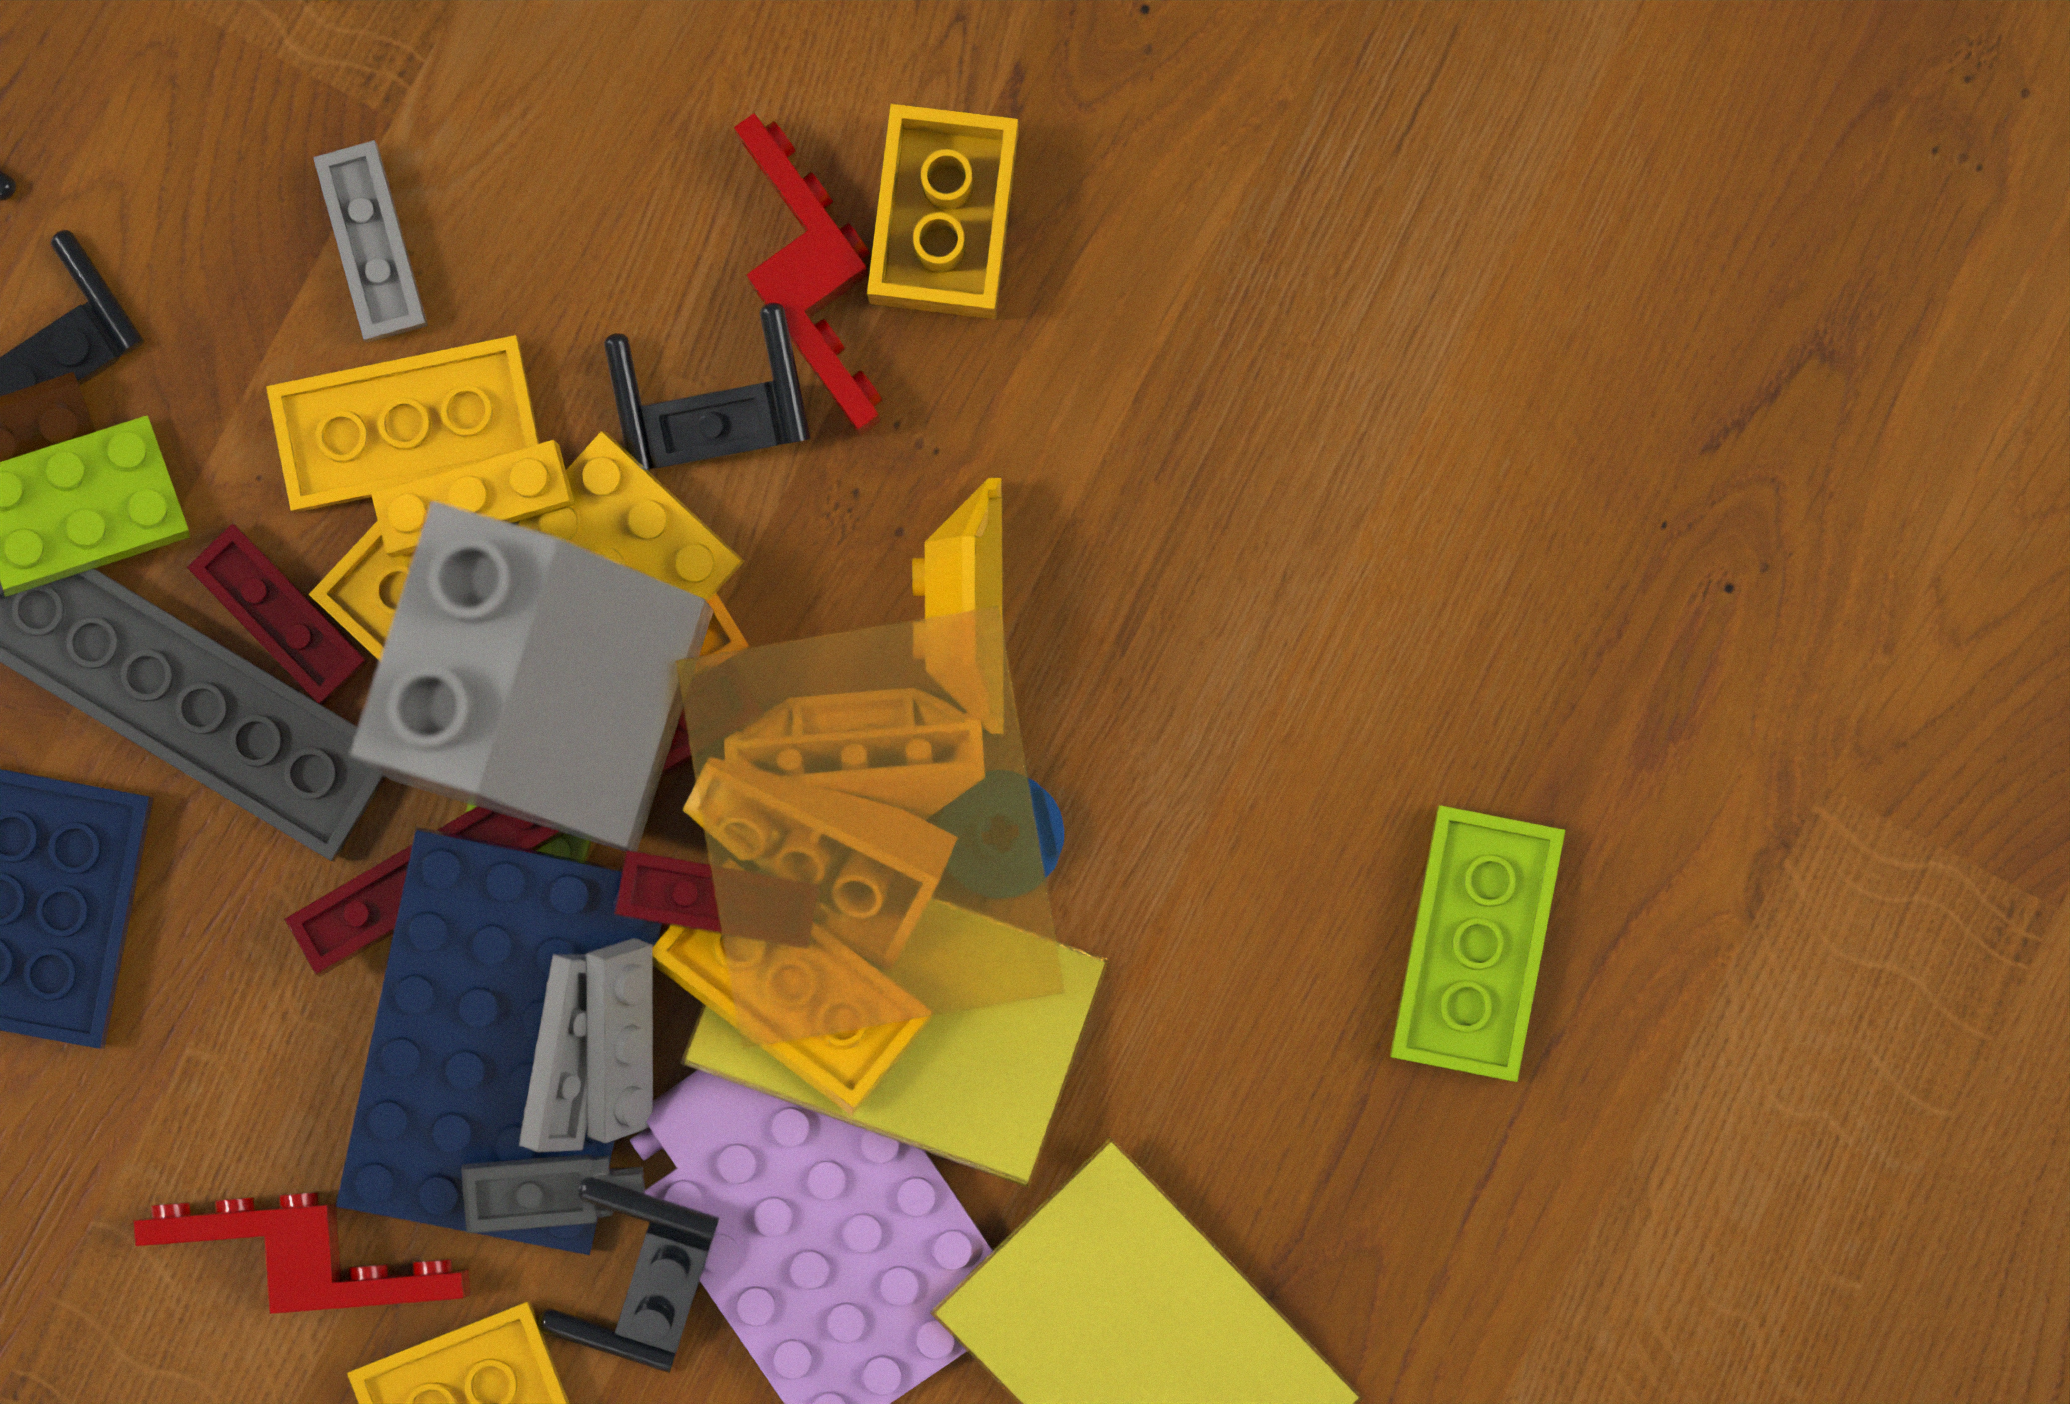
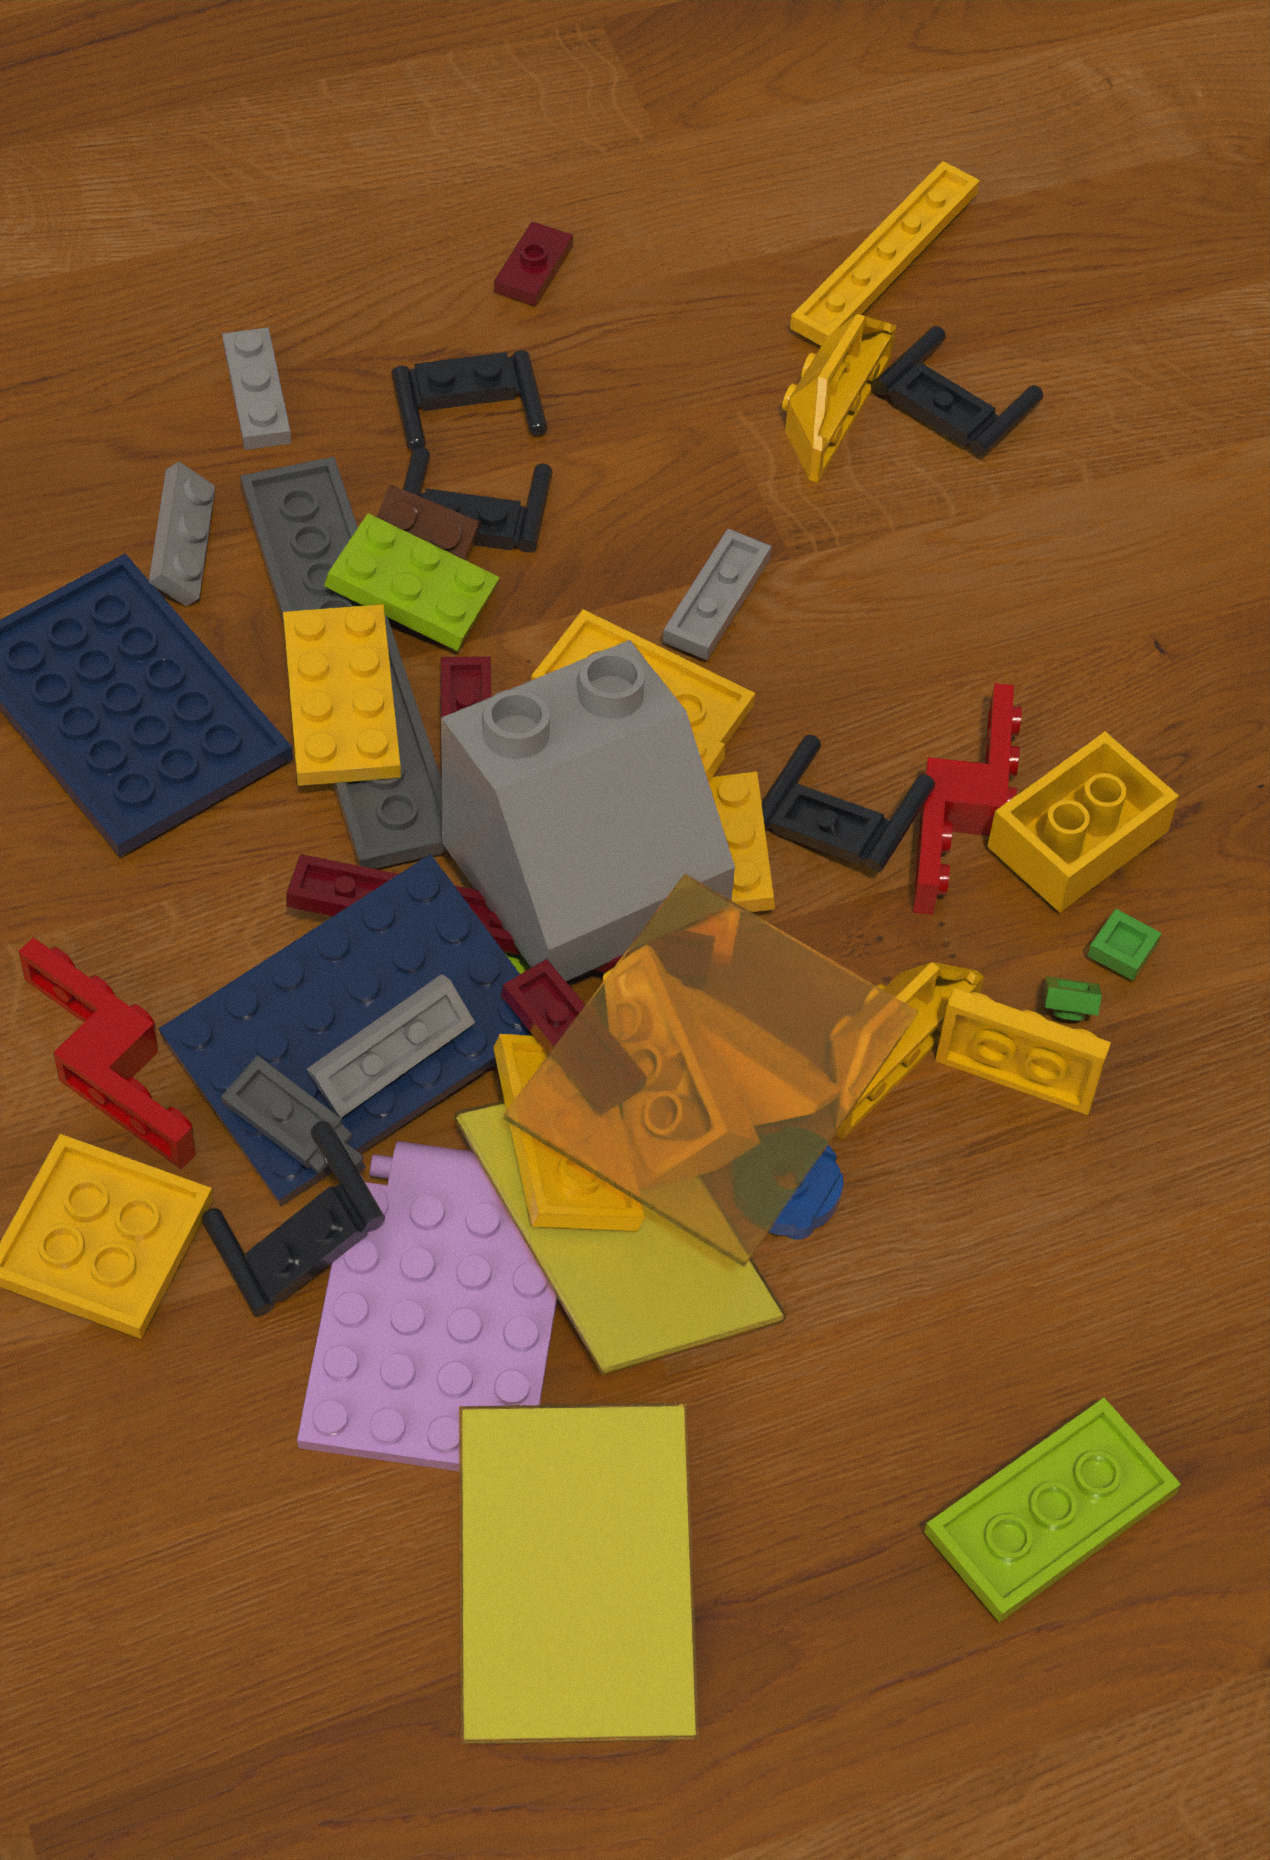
camera: 35 degrees right, 30 degrees down
light grey plate [586,938,653,1143] -> none
none -> yellow plate [283,604,401,786]
none -> yellow plate [935,987,1111,1115]
none -> bright green plate [1043,976,1102,1021]
none -> bright green plate [1088,909,1162,981]

